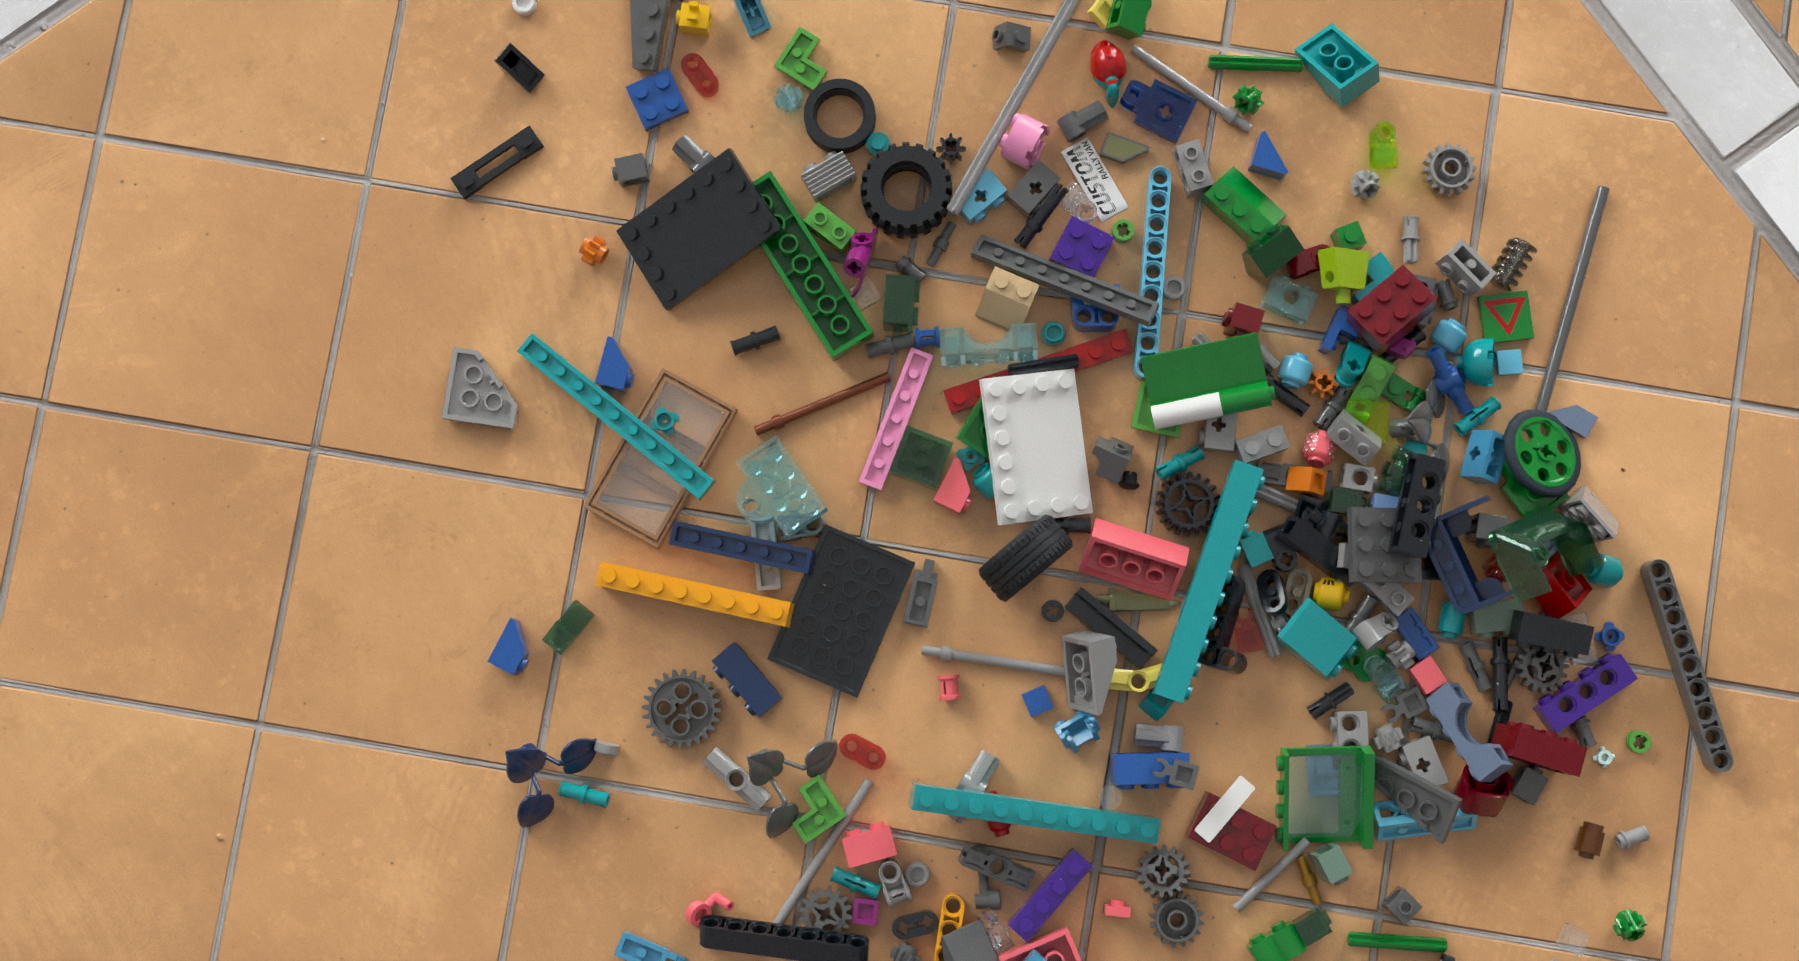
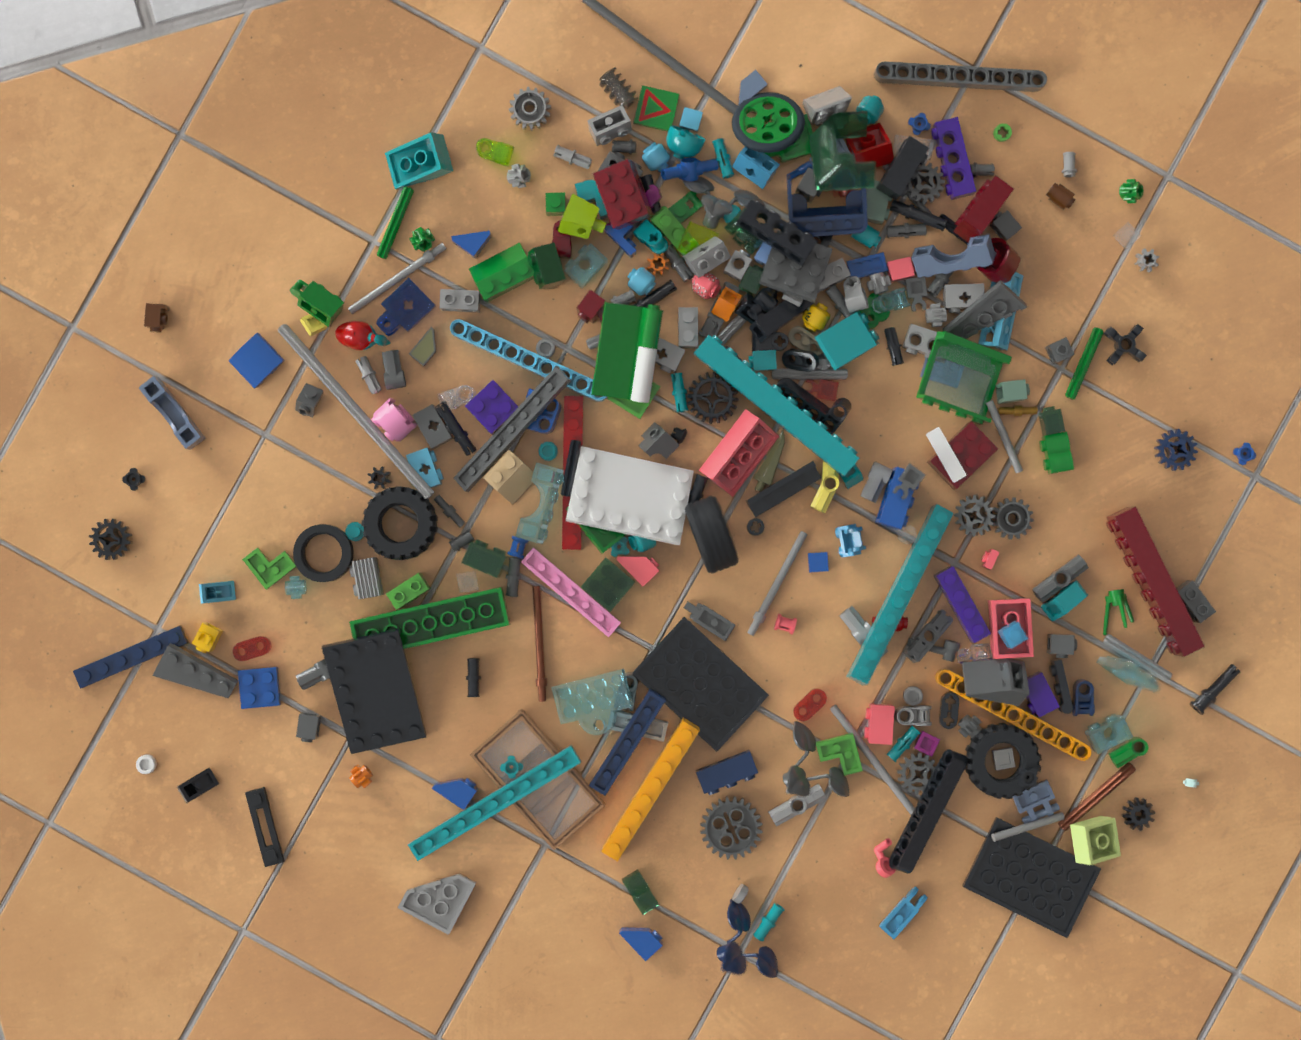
camera: 80 degrees left, 5 degrees up
magenta panel [843,228,879,297] -> none
white sticker [1061,137,1129,222] -> none
light grey slope [1061,630,1117,715] -> none
bright green bush [1111,219,1134,243] -> none
light aqua piece [1592,746,1615,768] -> none
none -> light grey axle [355,356,382,394]
none -> blue pin [787,161,813,180]

